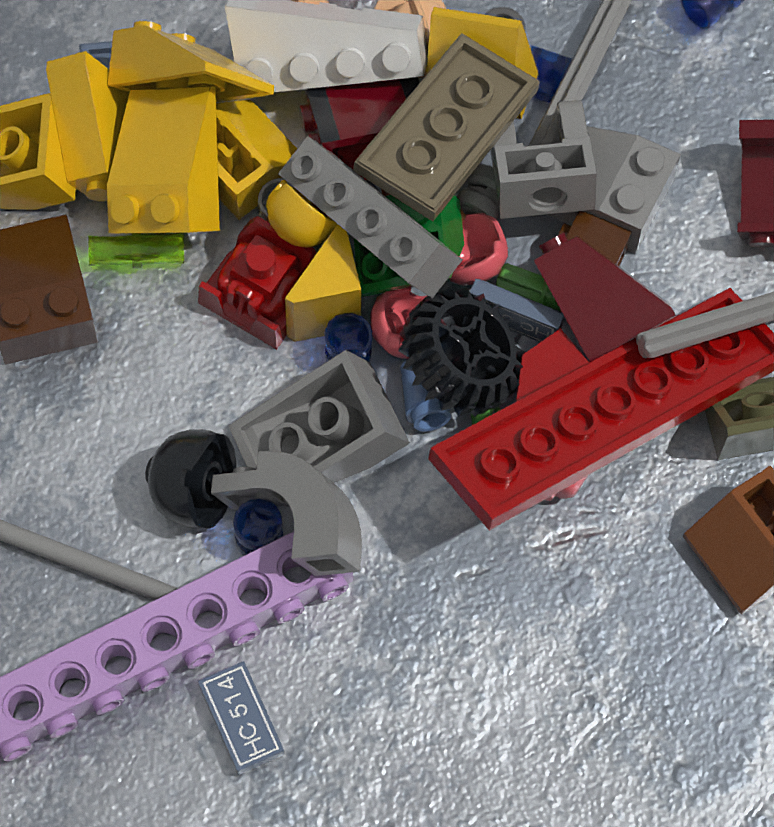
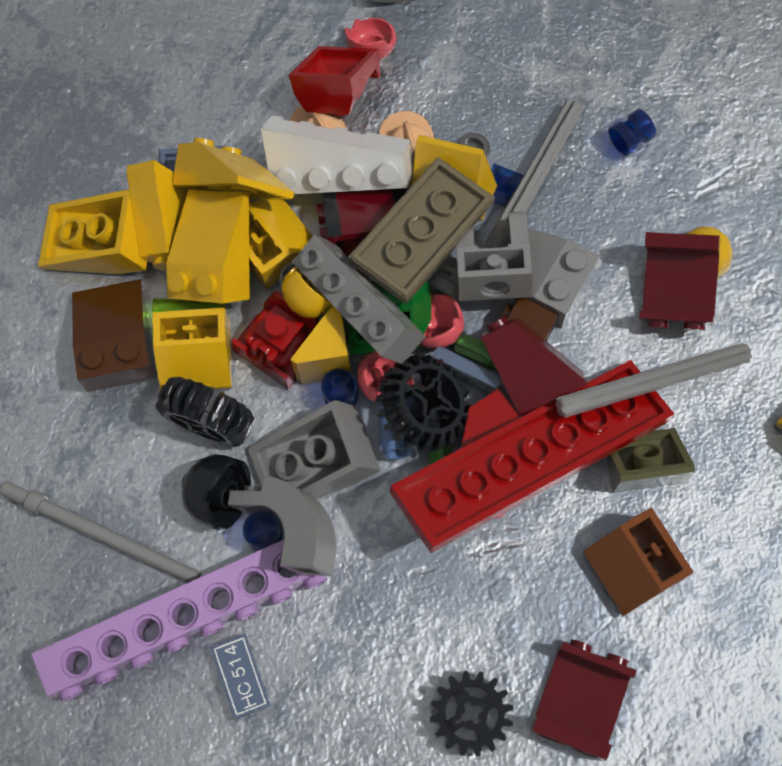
camera: 10 degrees right, 5 degrees up
none -> yellow slope [152,307,233,390]
none -> black gear [155,377,254,447]
none -> black gear [430,671,514,757]
none -> dark red panel [529,639,637,761]

